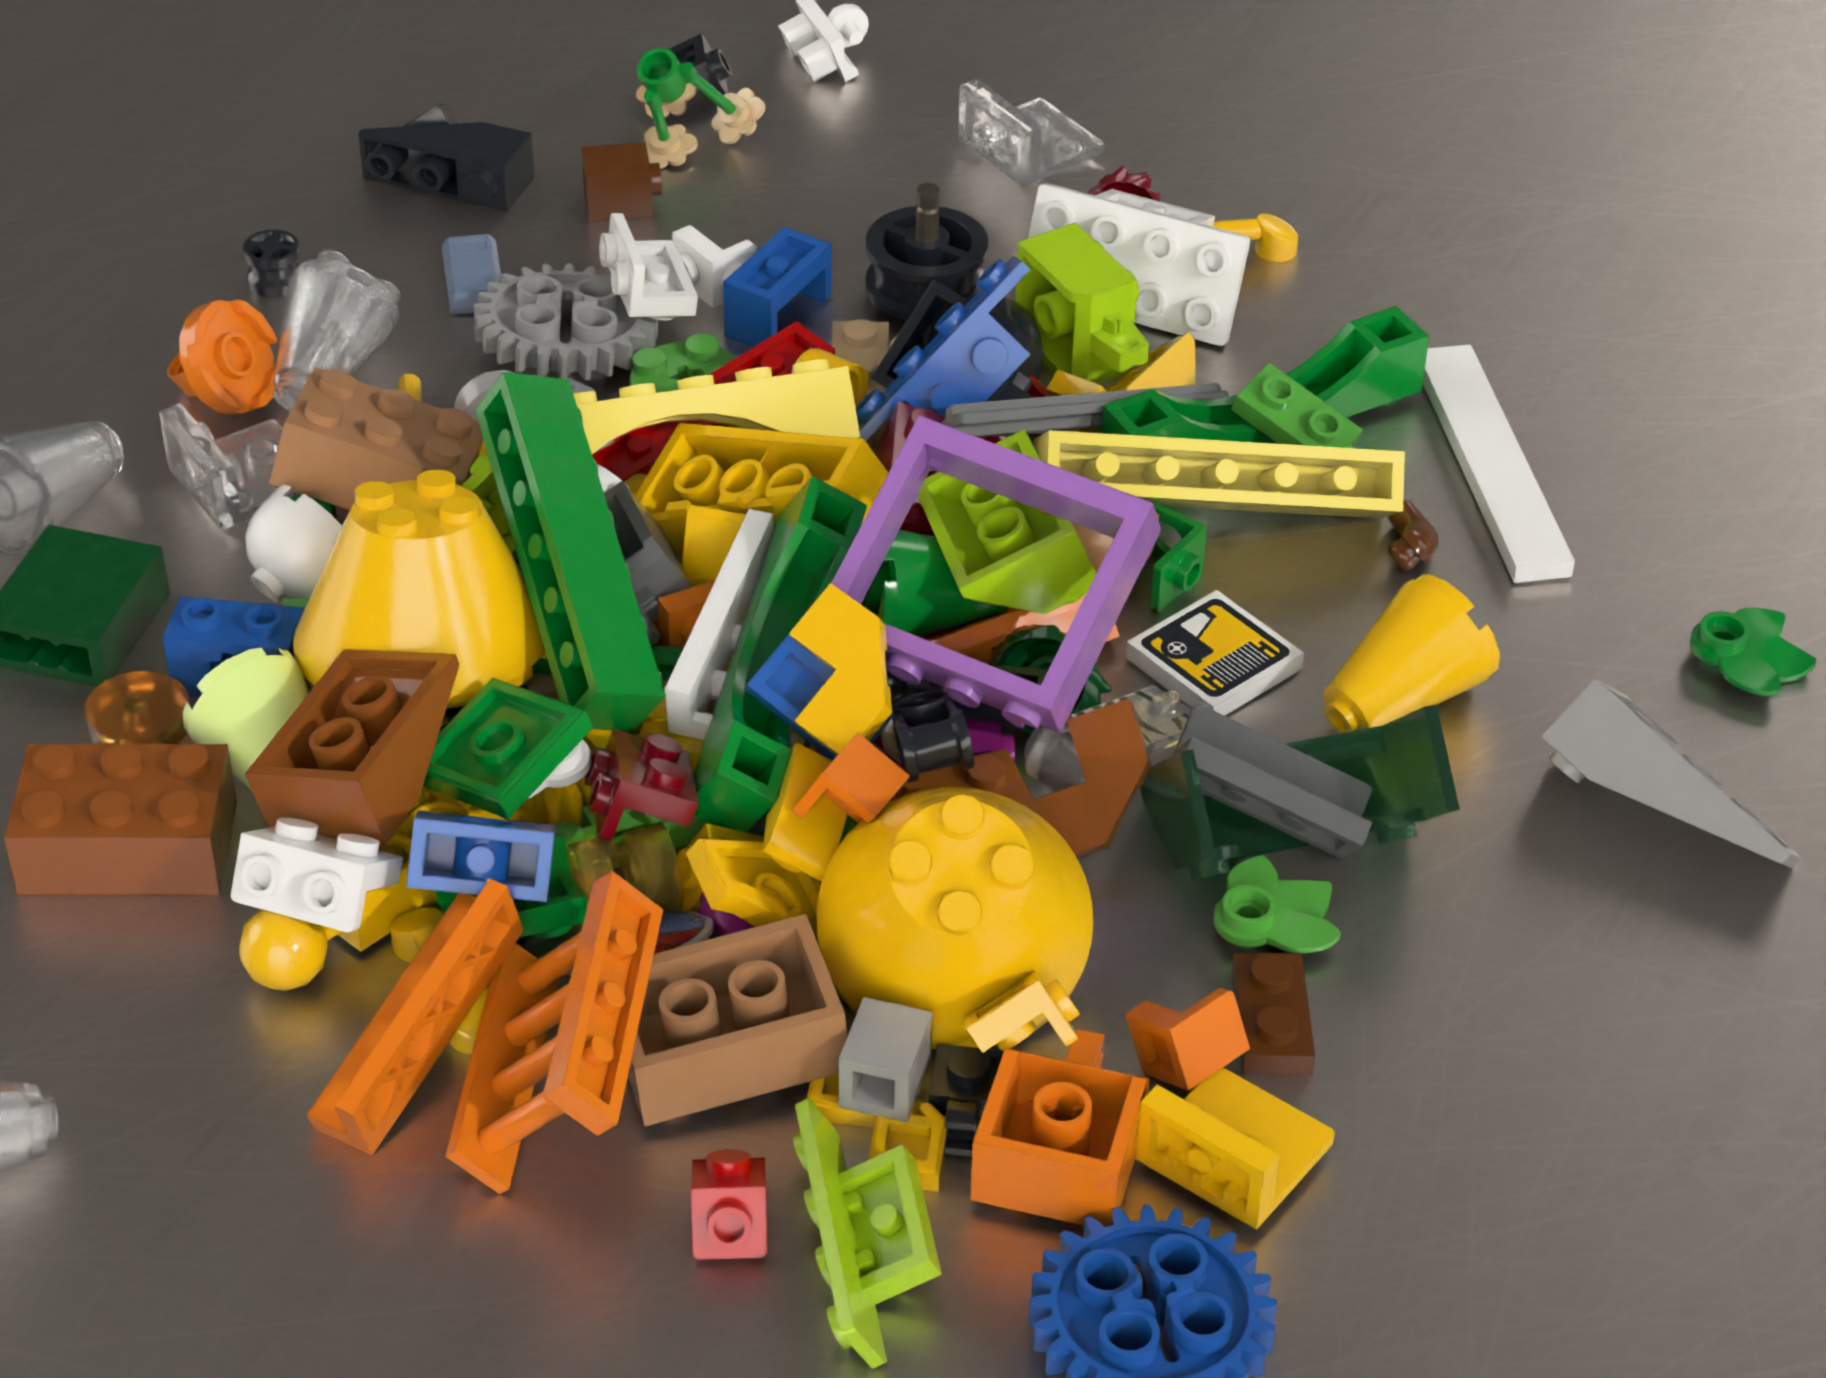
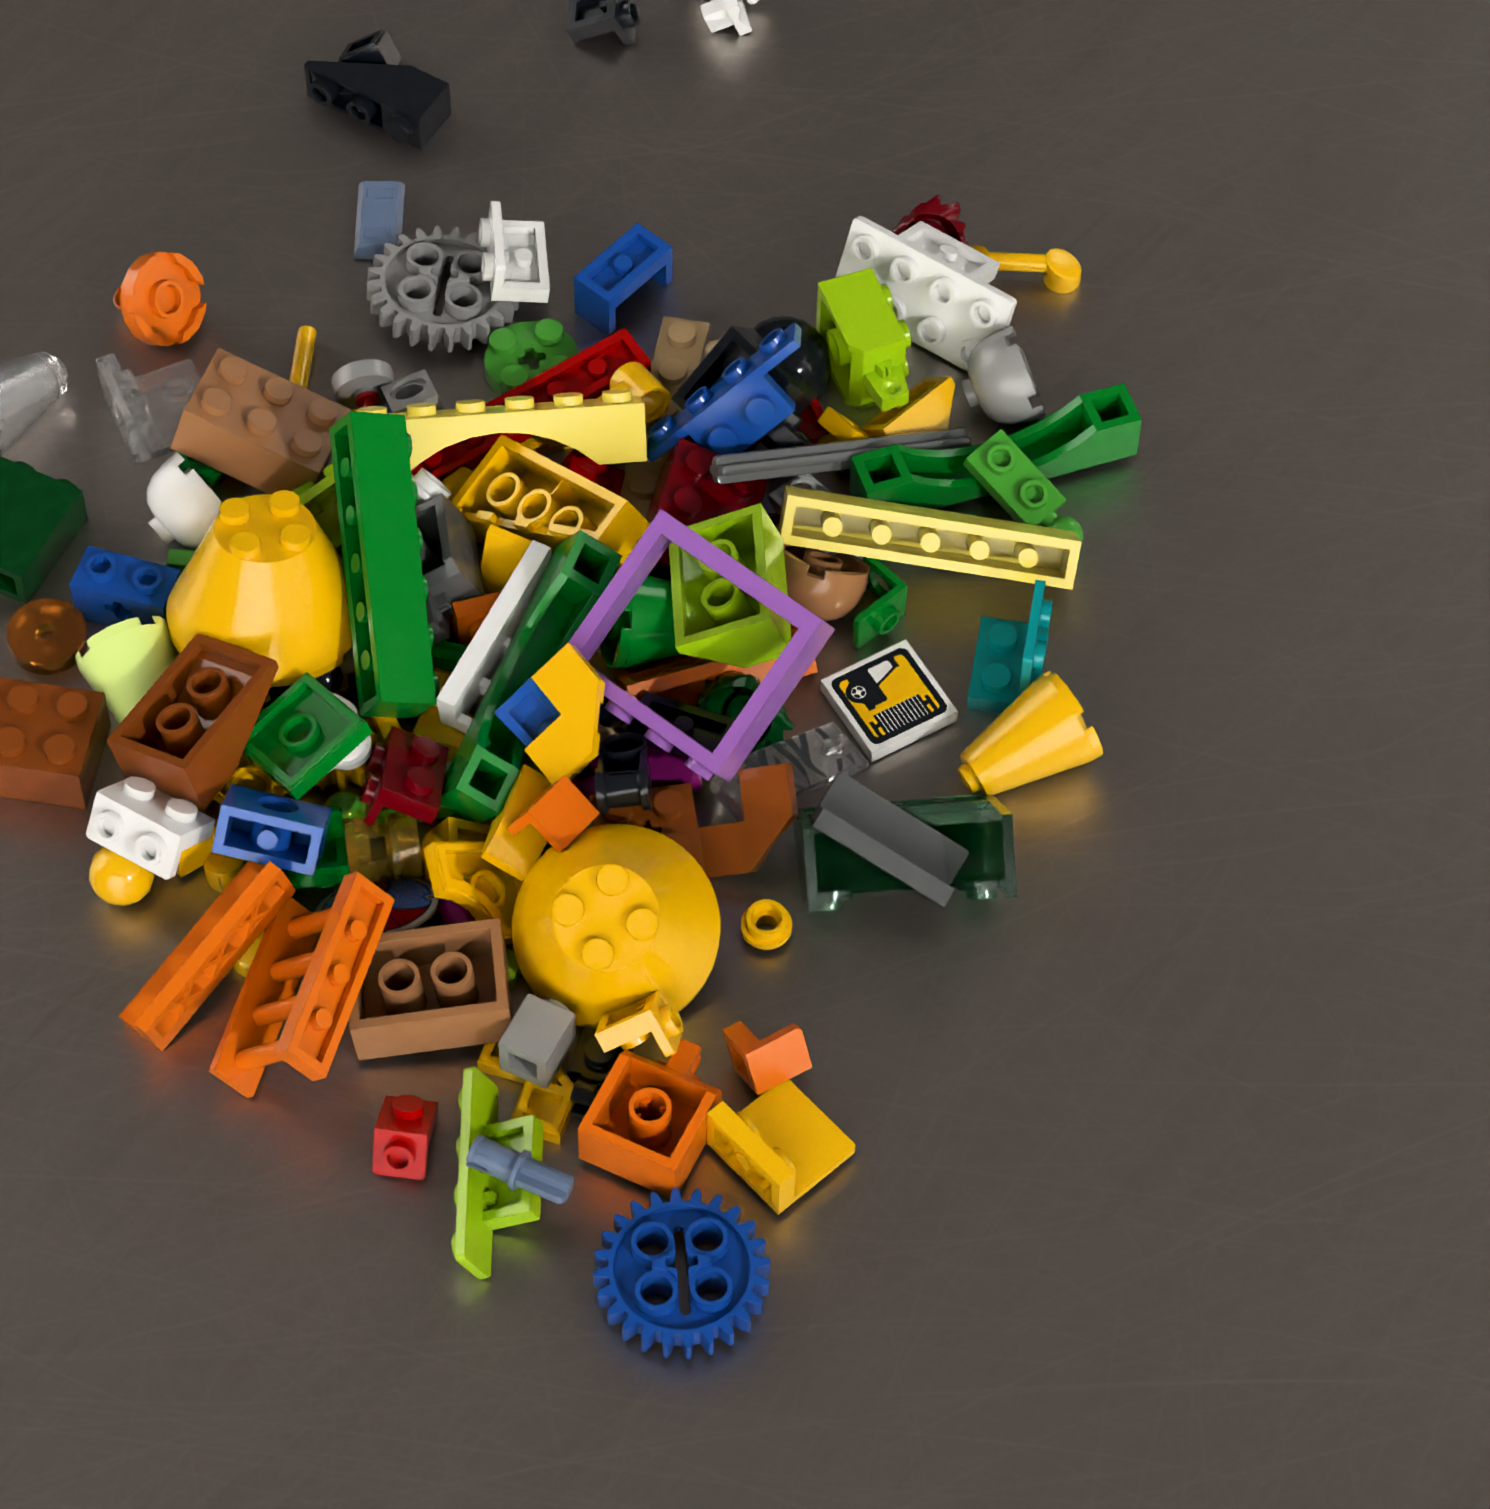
camera: 10 degrees right, 15 degrees up
black wheel [243,229,303,298] -> none
clear cone [273,250,401,412] -> none
reddish brown brick [581,142,662,222] -> none
plant [636,48,765,169] -> none
white bracket [672,225,757,309] -> none
black wheel [865,183,988,320] -> none
clear bracket [958,79,1104,187] -> none
bright green plate [1213,855,1341,954] -> none
reddish brown plate [1231,953,1315,1075] -> none
reddish brown arm [1388,500,1439,571] -> none
white tile [1423,344,1575,583] -> none
light grey wedge [1542,678,1802,868] -> none
green plate [1690,608,1816,696] -> none
none -> sand blue axle [466,1134,575,1204]
none -> yellow plate [741,899,792,950]
none -> light grey cylinder [961,326,1046,425]
none -> teal bracket [967,580,1053,713]

